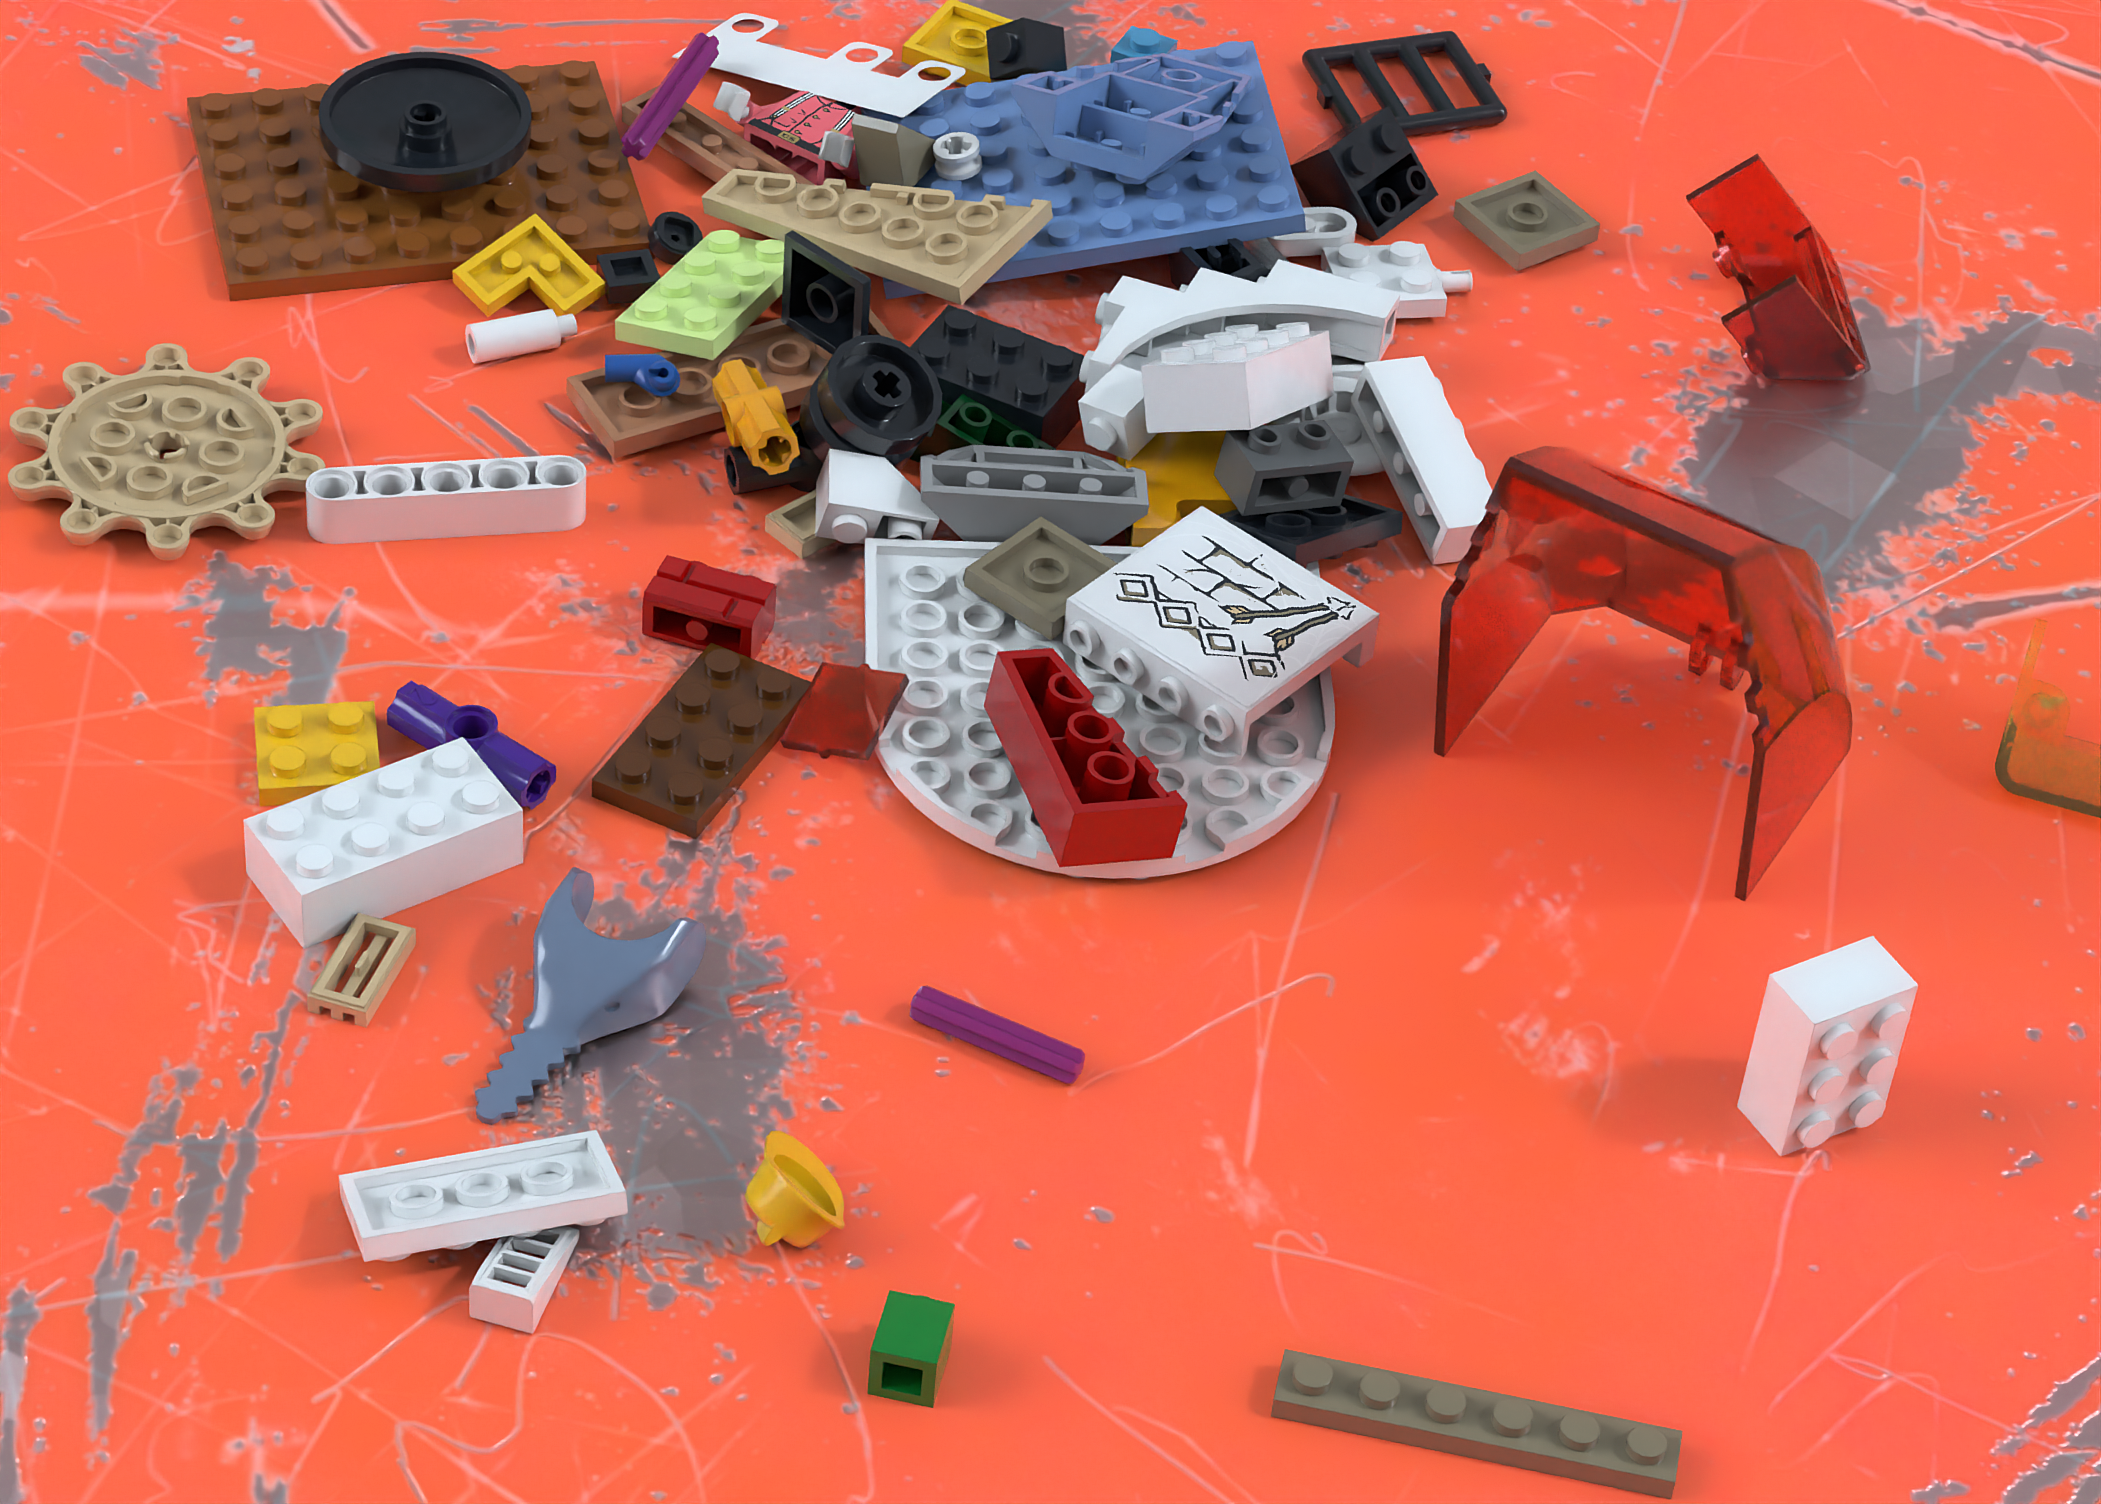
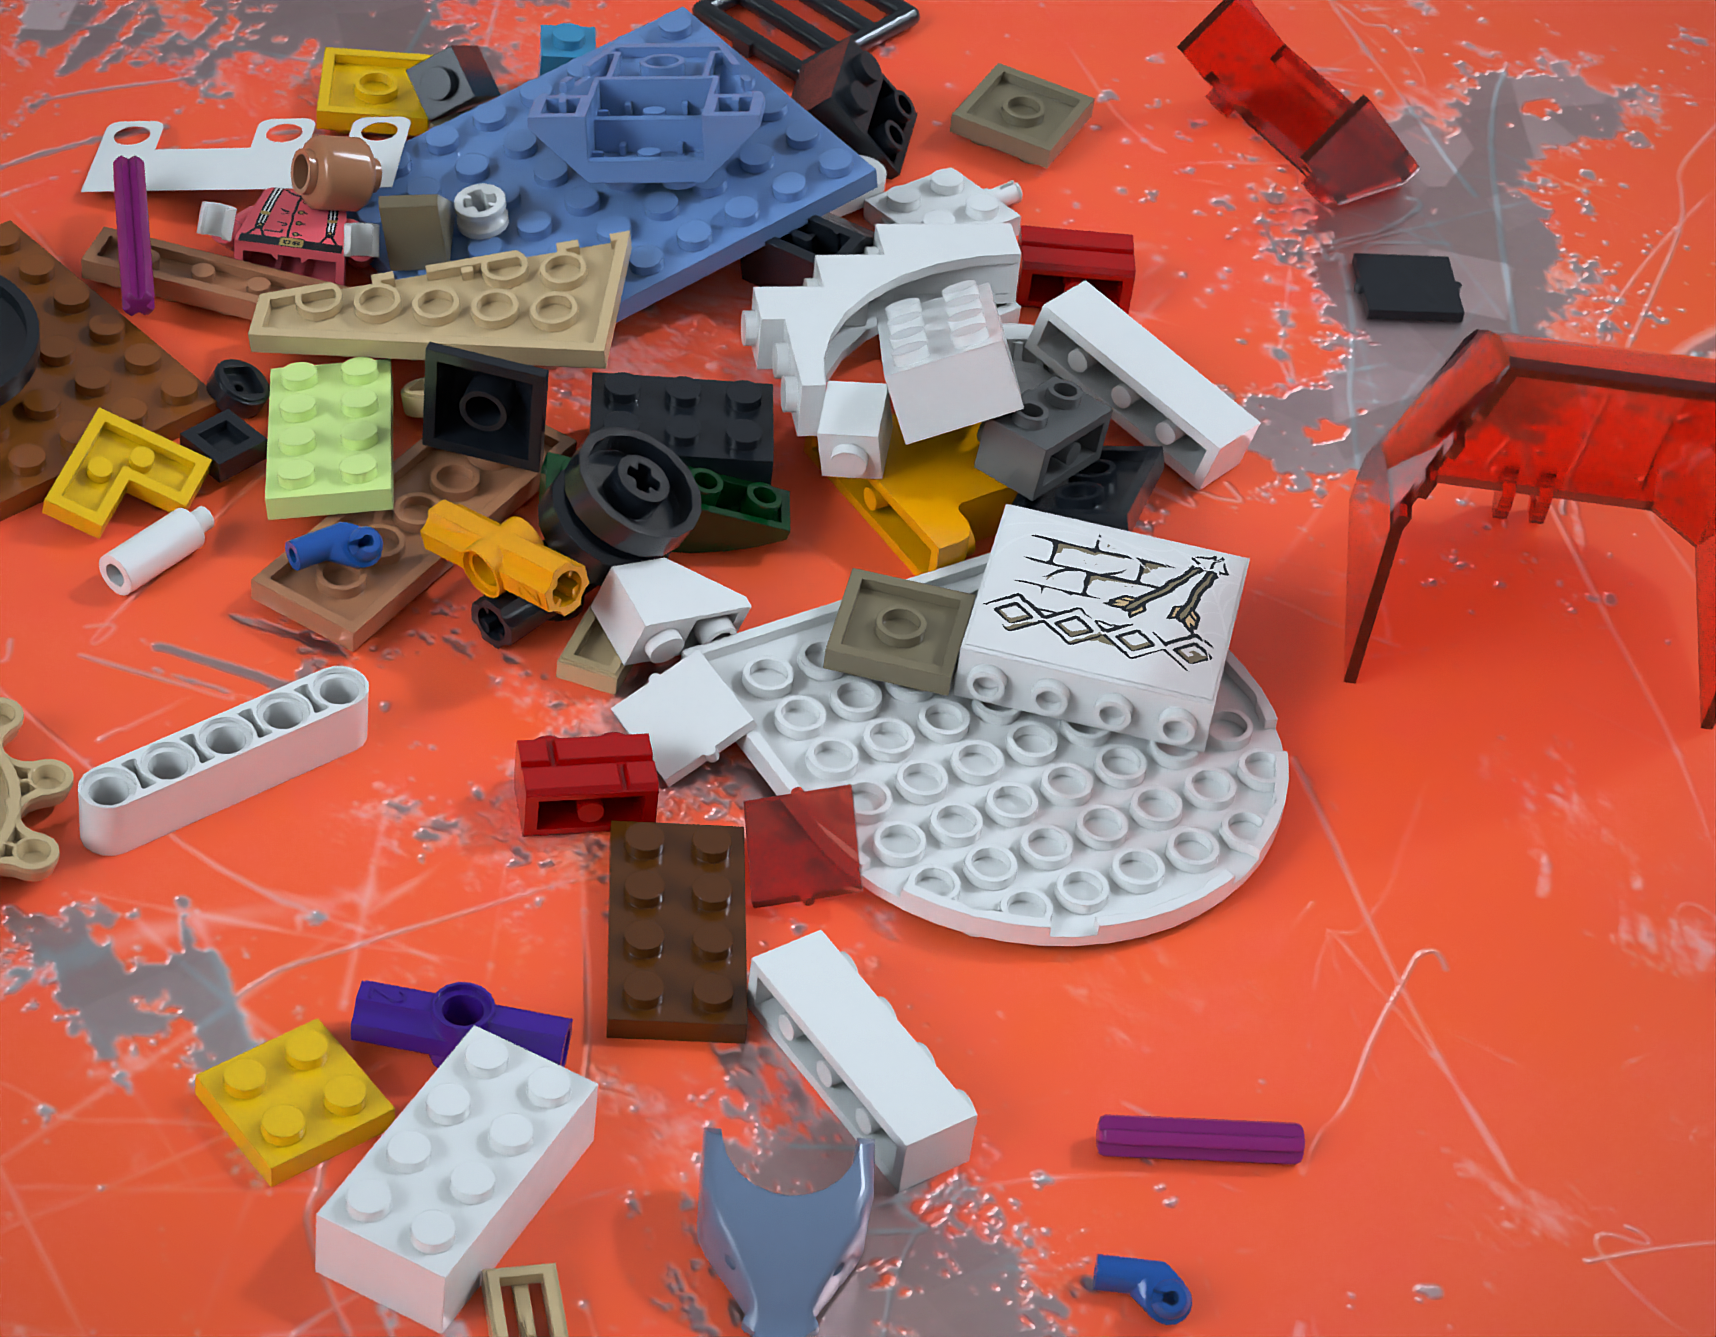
camera: 30 degrees left, 0 degrees up
light grey wedge [920,445,1149,546] -> none
red wedge [983,648,1188,867] -> none
none -> nougat head [291,135,382,212]
none -> white piece [611,649,757,787]
none -> white brick [747,930,978,1193]
none -> red brick [1015,225,1136,314]
none -> blue arm [1093,1254,1193,1325]
none -> black piece [1352,253,1465,322]

